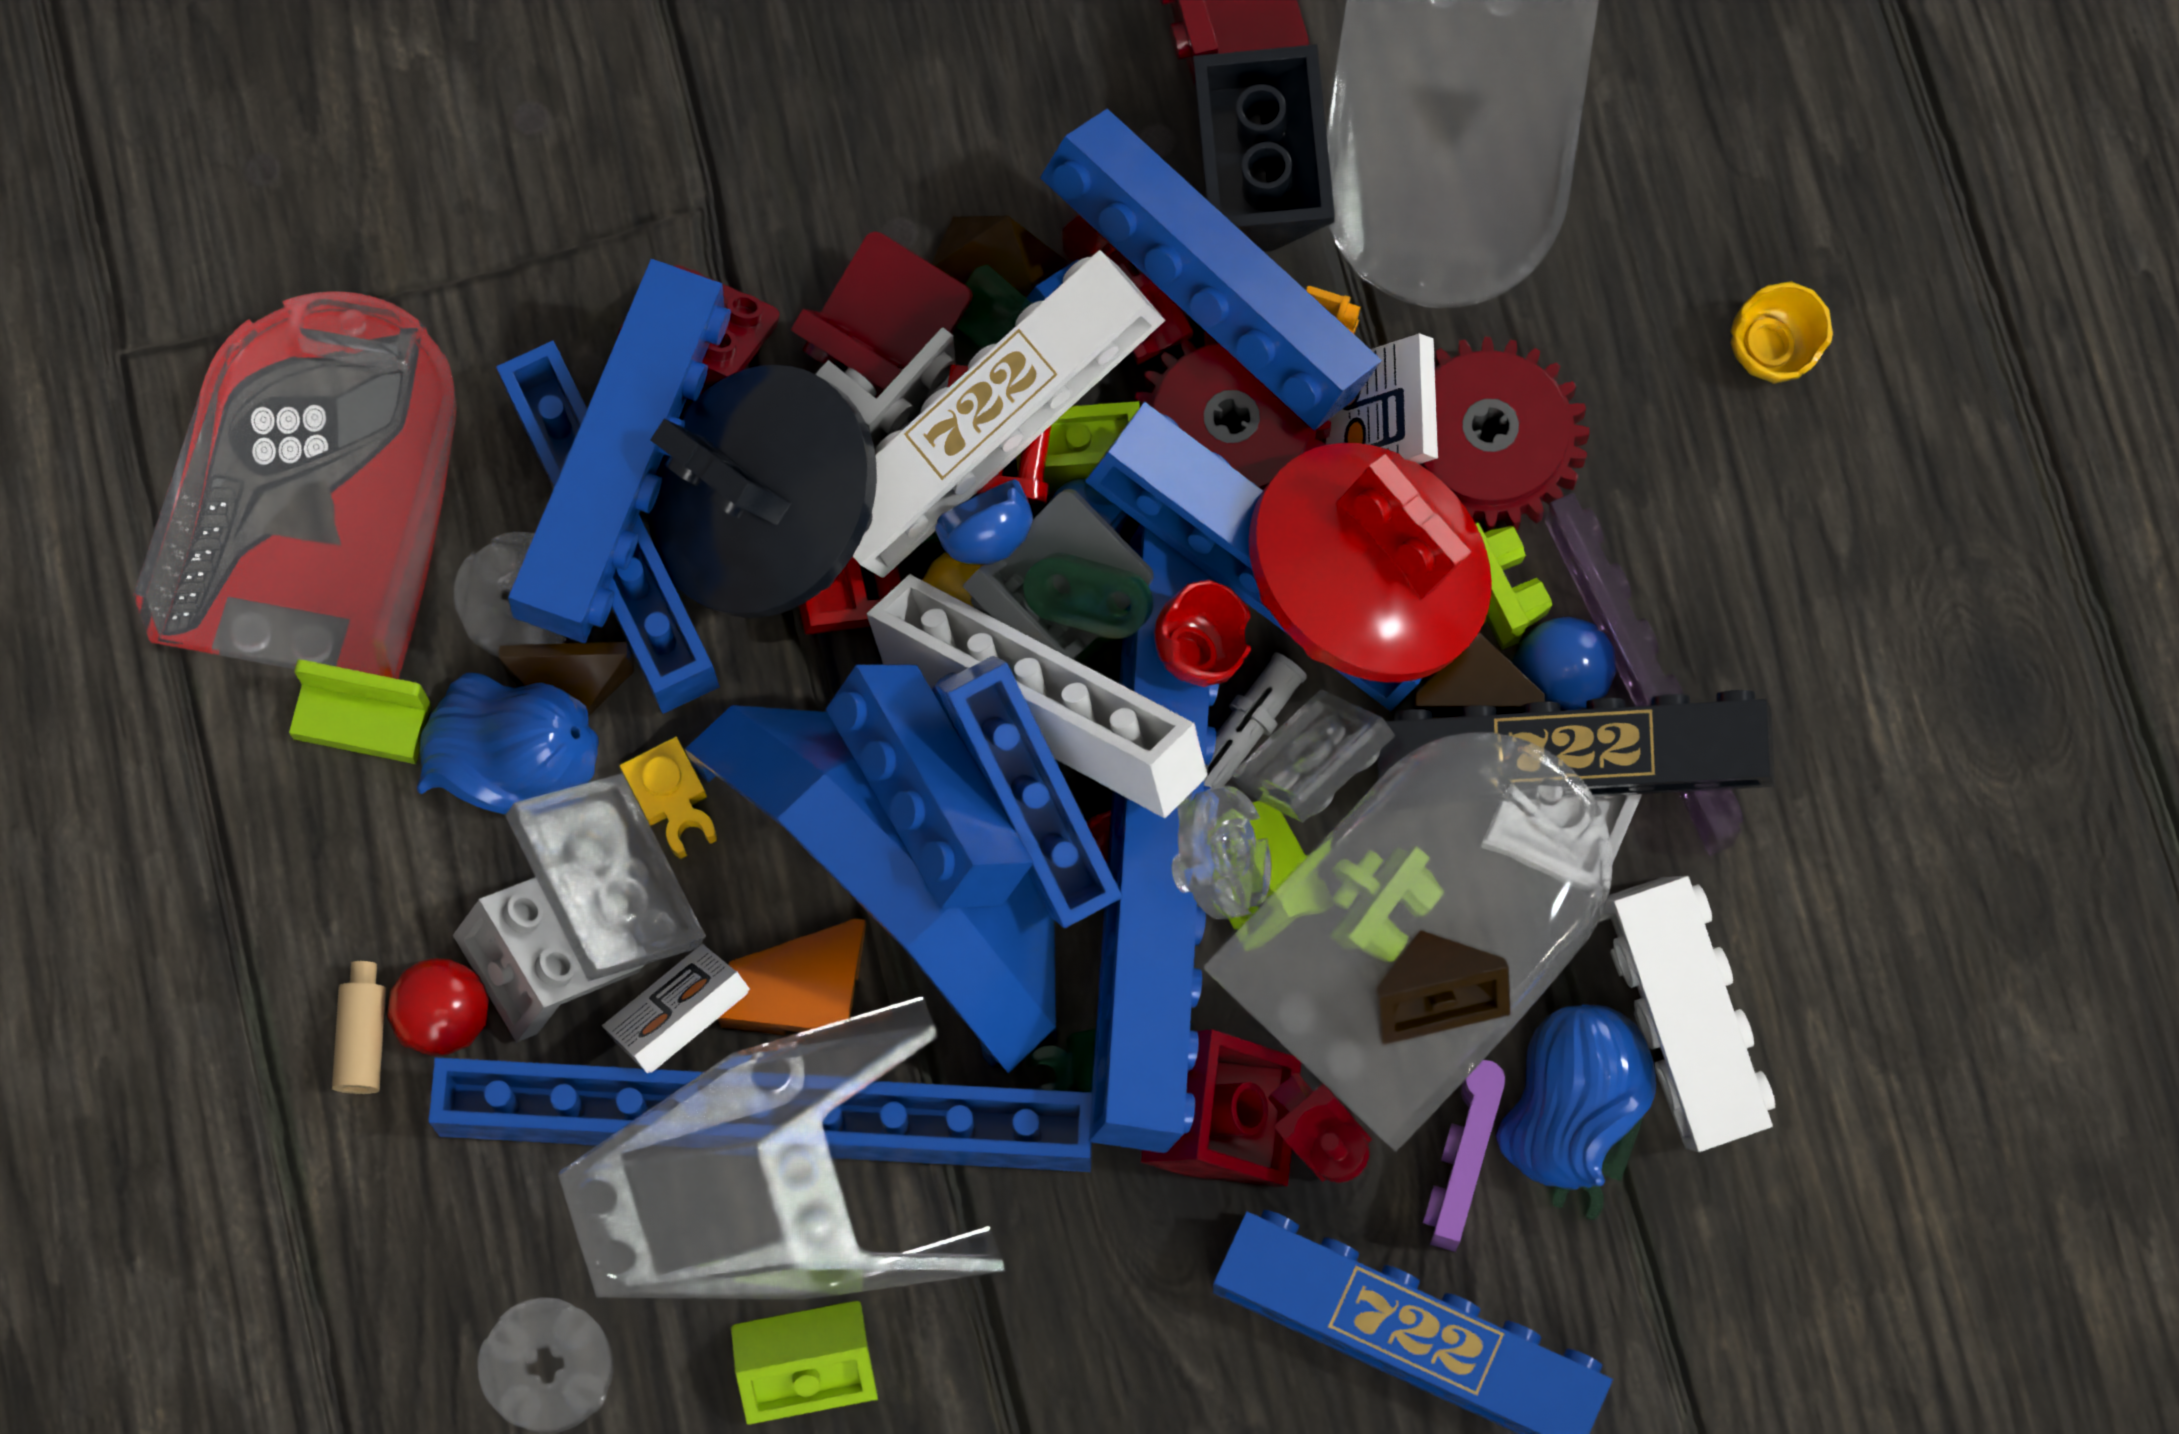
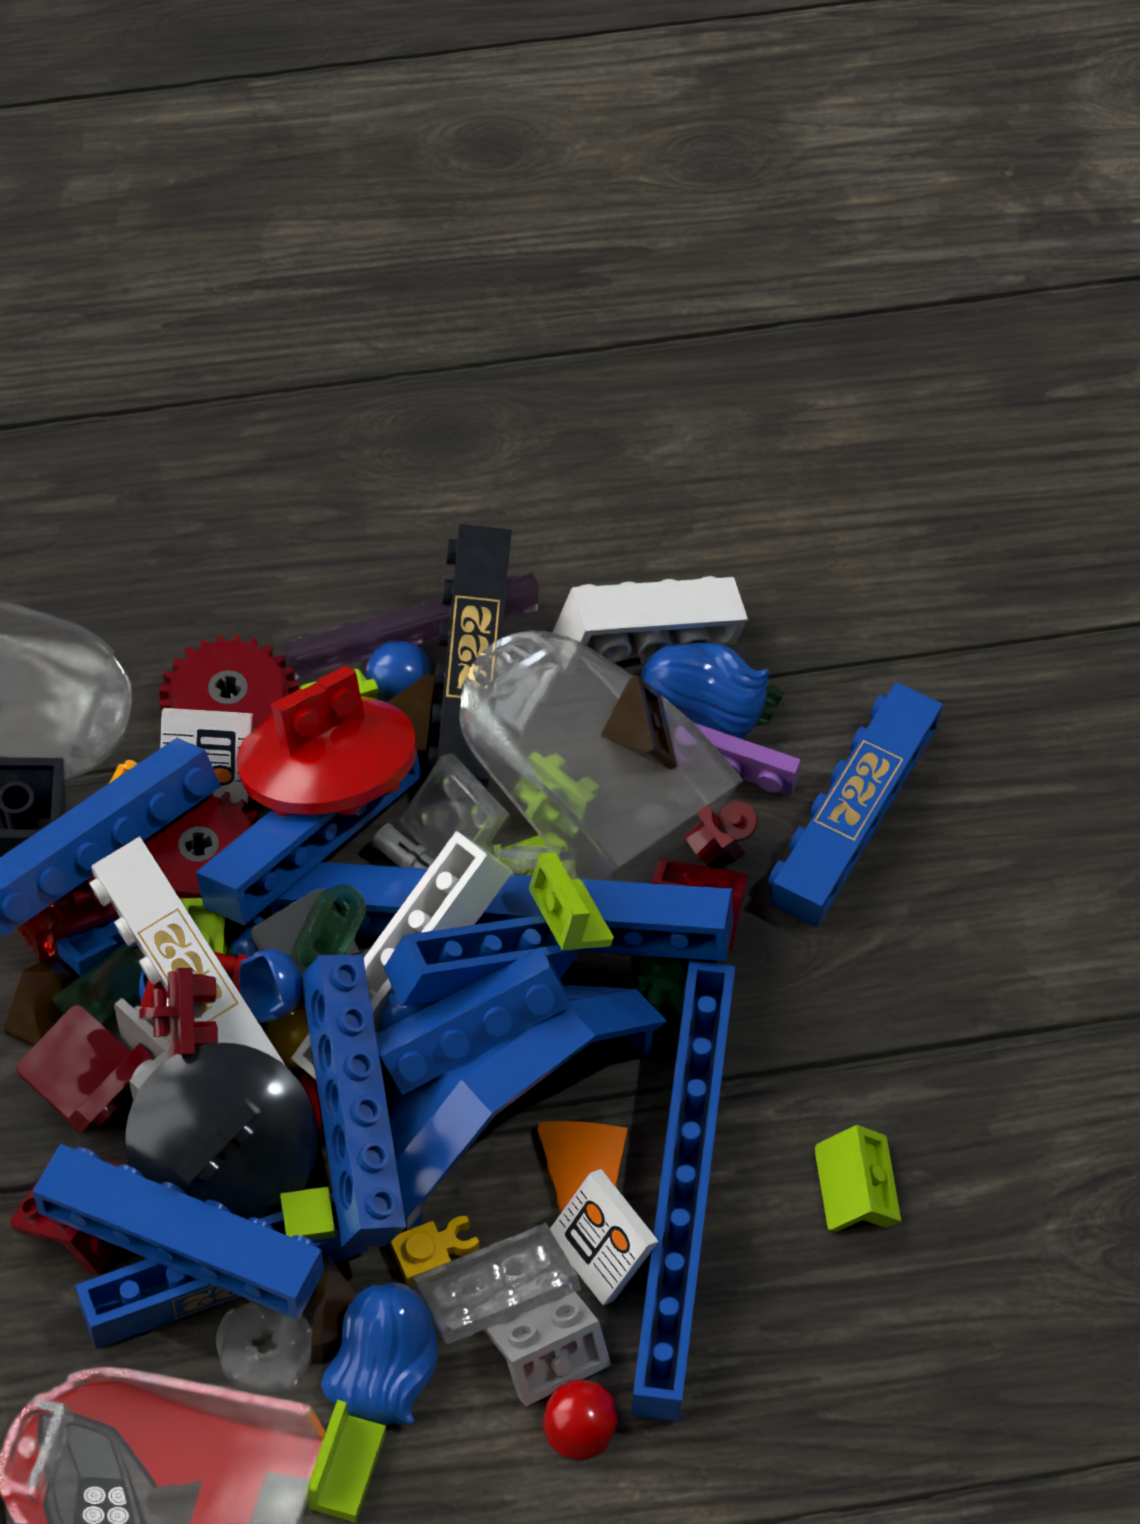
camera: 90 degrees left, 15 degrees down
tan cylinder [332,961,386,1094] -> none
clear plate [478,1298,613,1434] -> none
clear windscreen [558,996,1005,1300] -> none
red hair [1154,579,1251,687] -> none
yellow hair [1730,281,1833,383] -> none
none -> dark red hips [139,968,218,1058]
none -> lime tile [280,1187,335,1241]
none -> blue brick [301,955,406,1248]
none -> lime panel [528,852,614,950]

